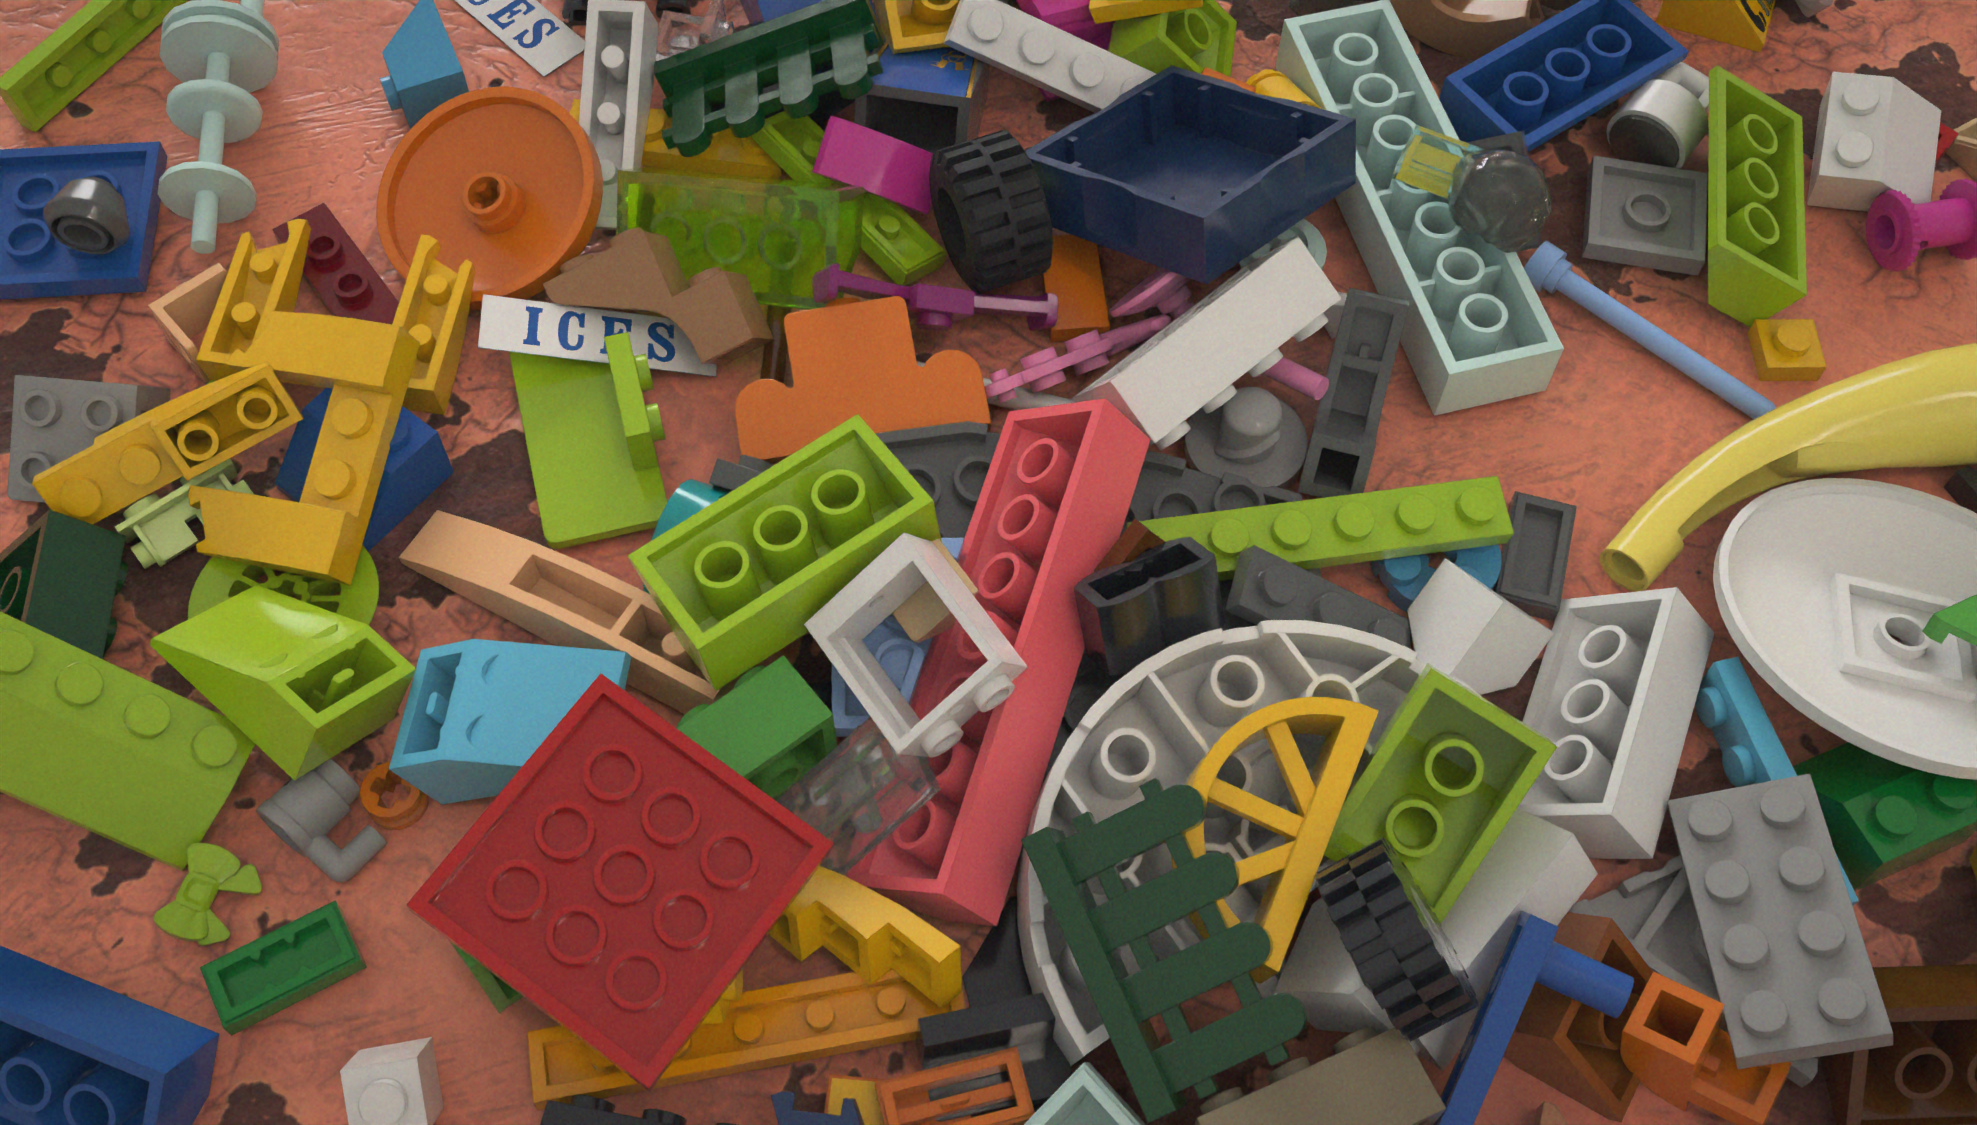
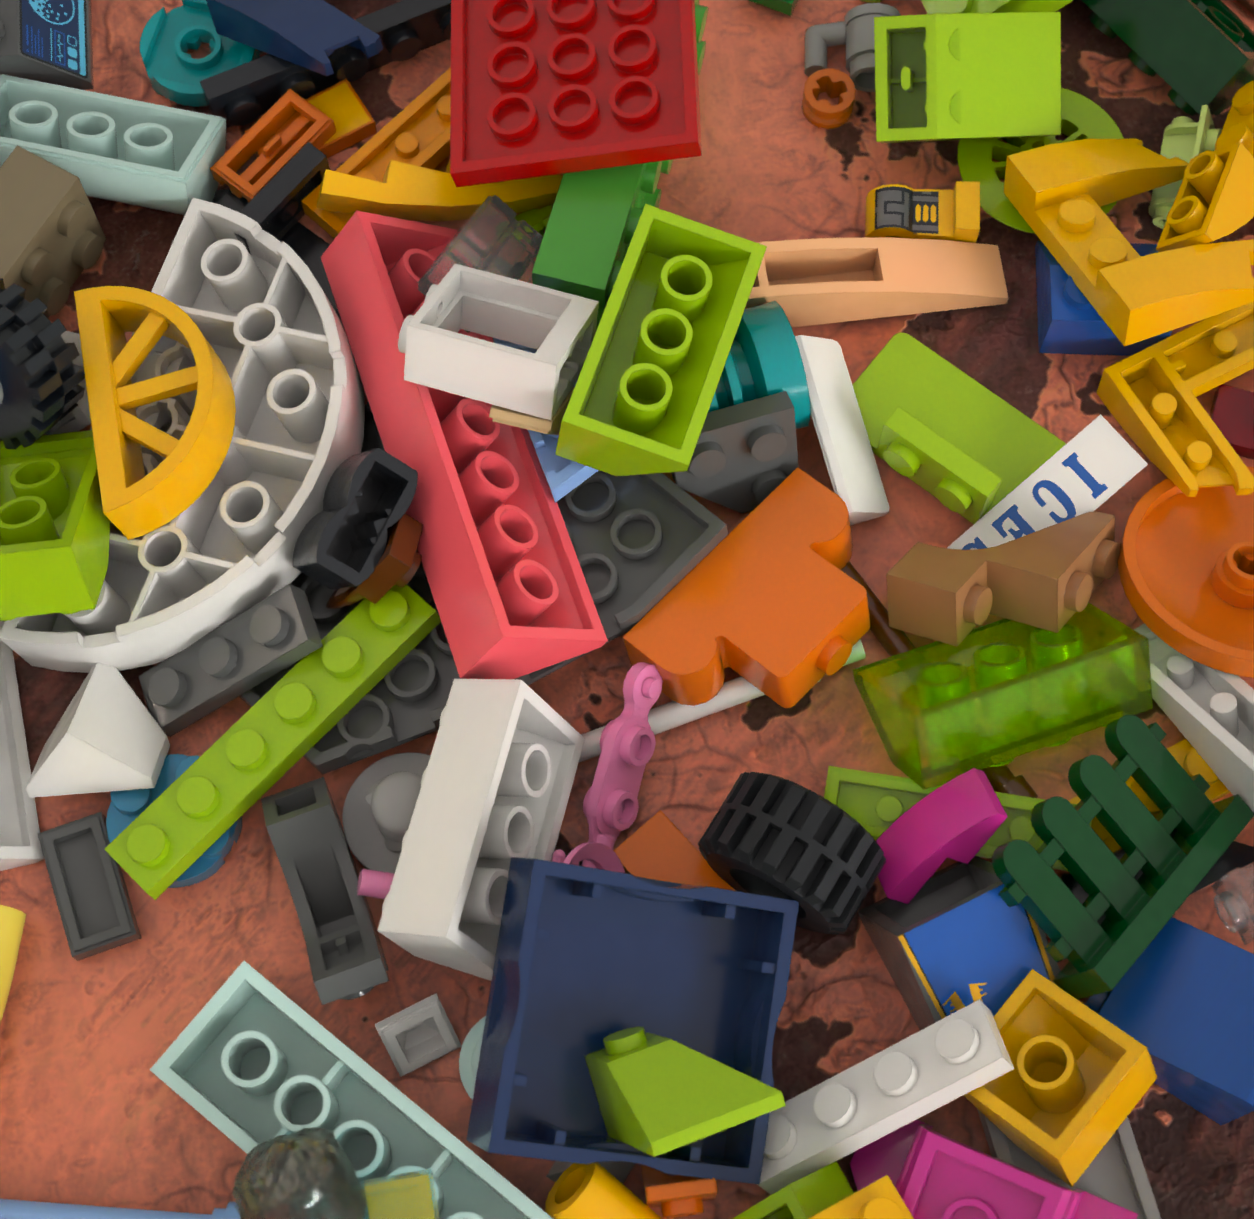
camera: 145 degrees right, 10 degrees up
medium azure slope [389,639,631,805] -> none
magenta plate [812,263,1058,332] -> none
dark green fence [1021,778,1307,1123] -> none
none -> lime slope [585,1027,786,1157]
none -> white slope [795,335,890,526]
none -> yellow leg [865,181,980,243]

